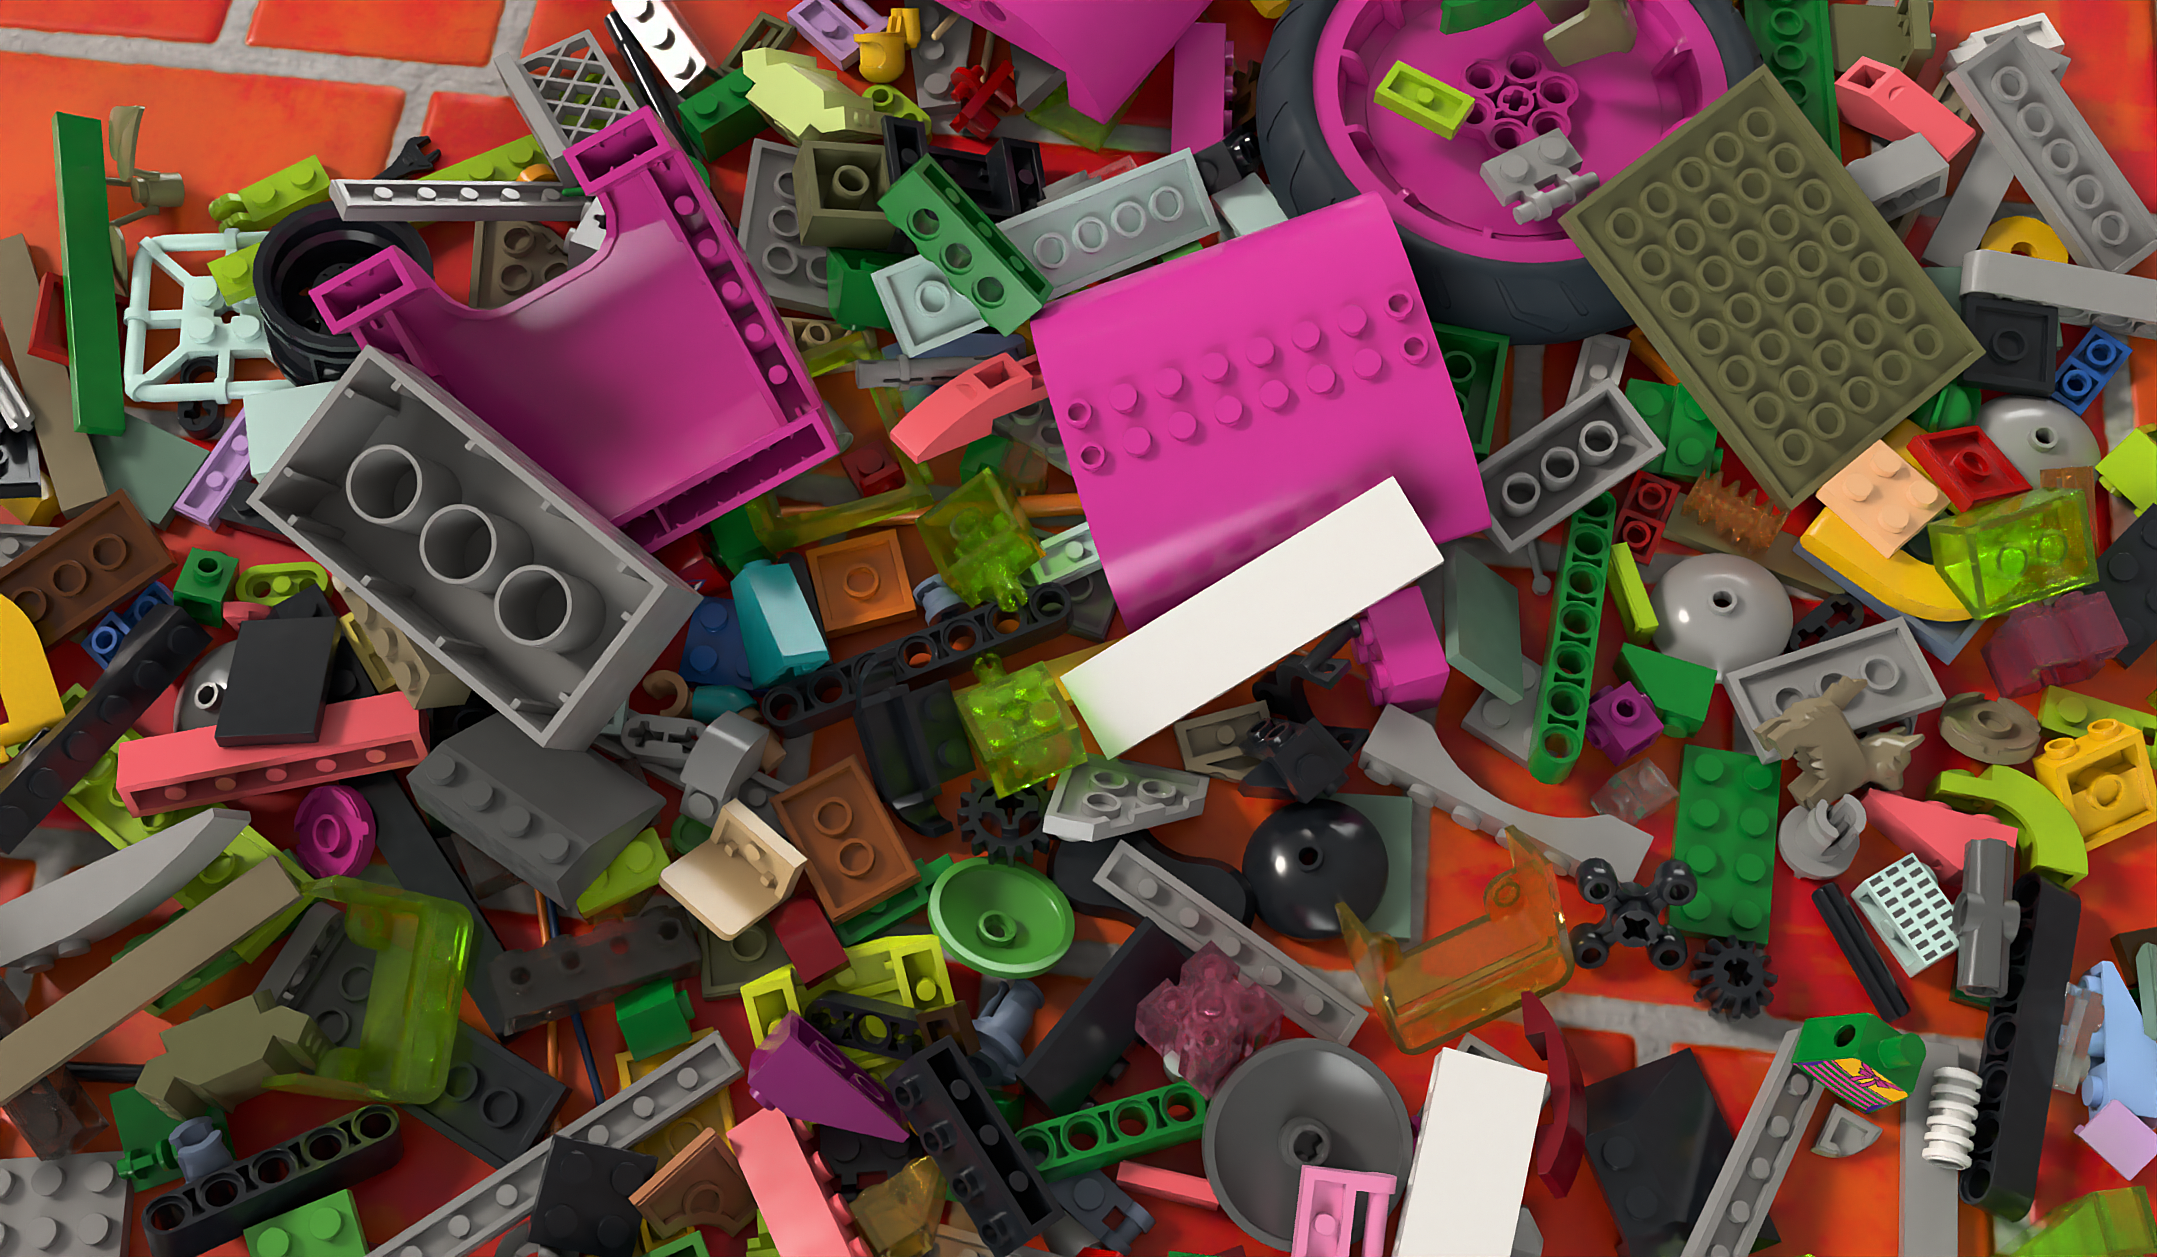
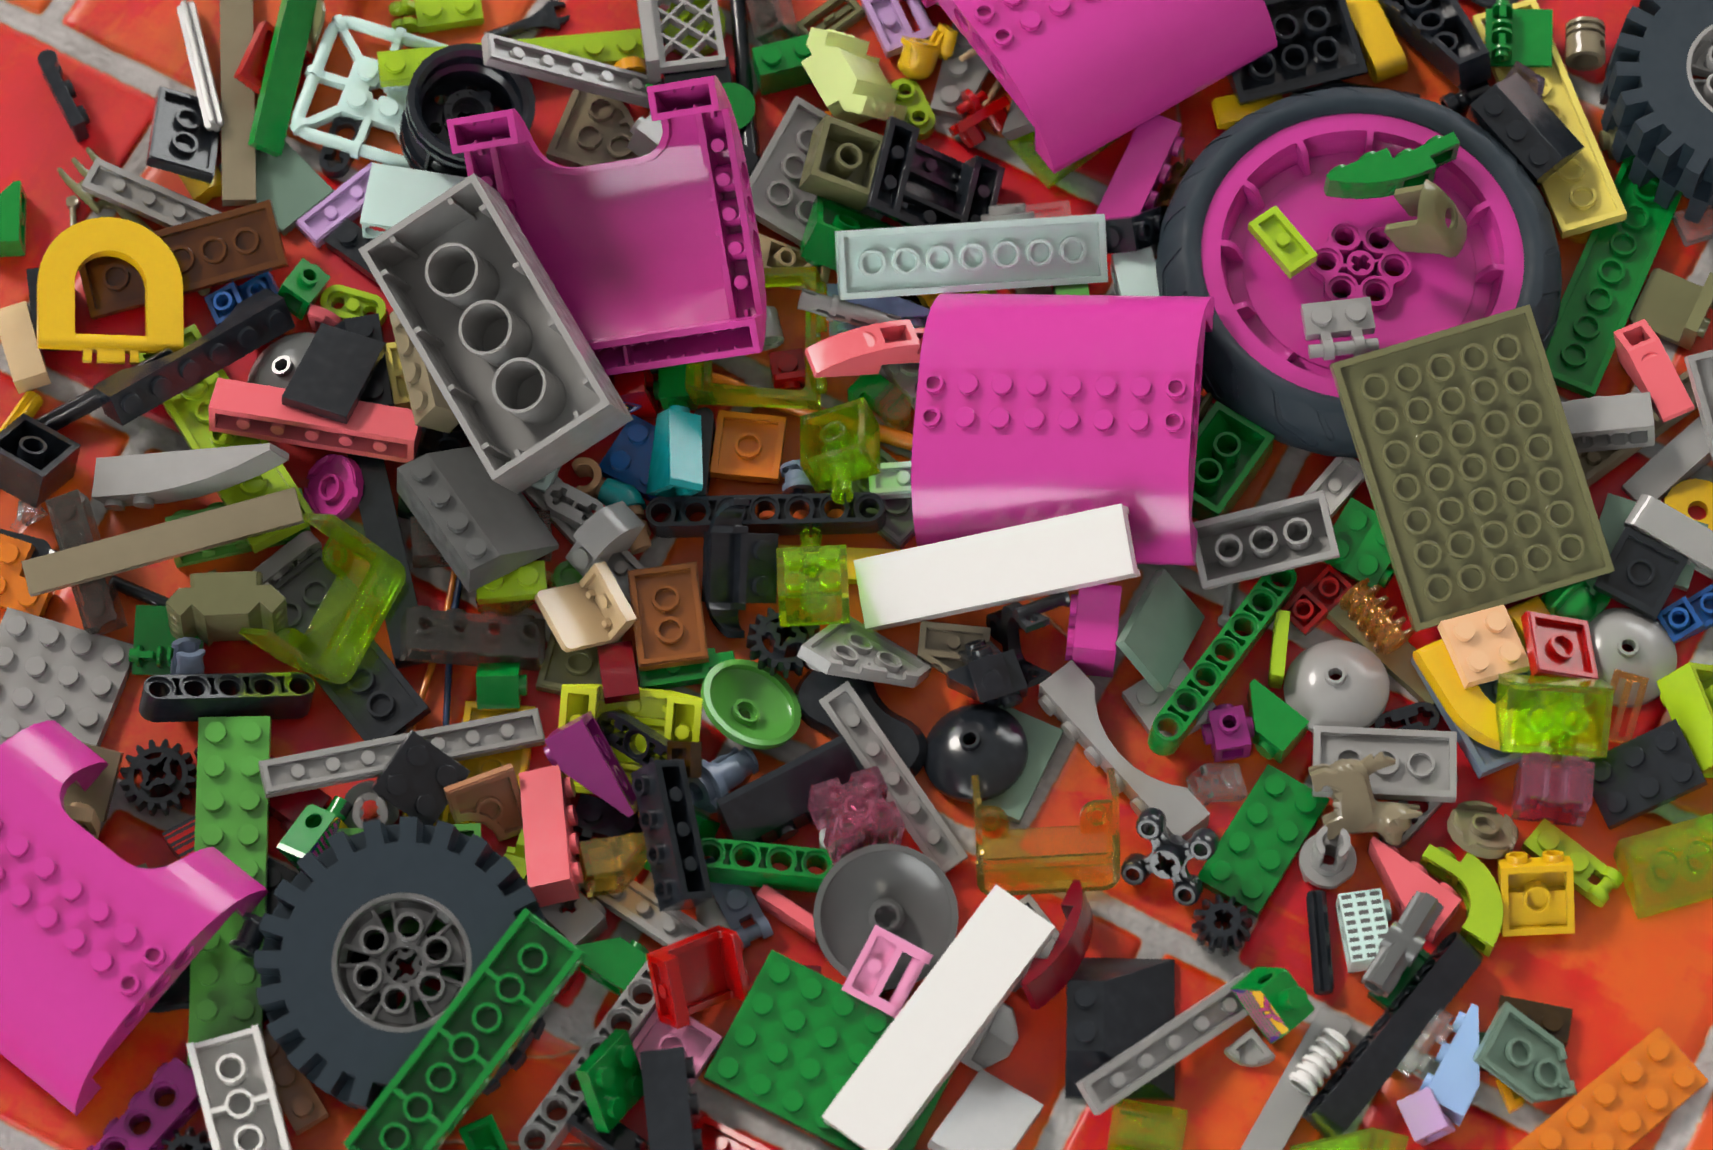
camera: 20 degrees right, 0 degrees up
green brick [877,153,1054,338] -> none

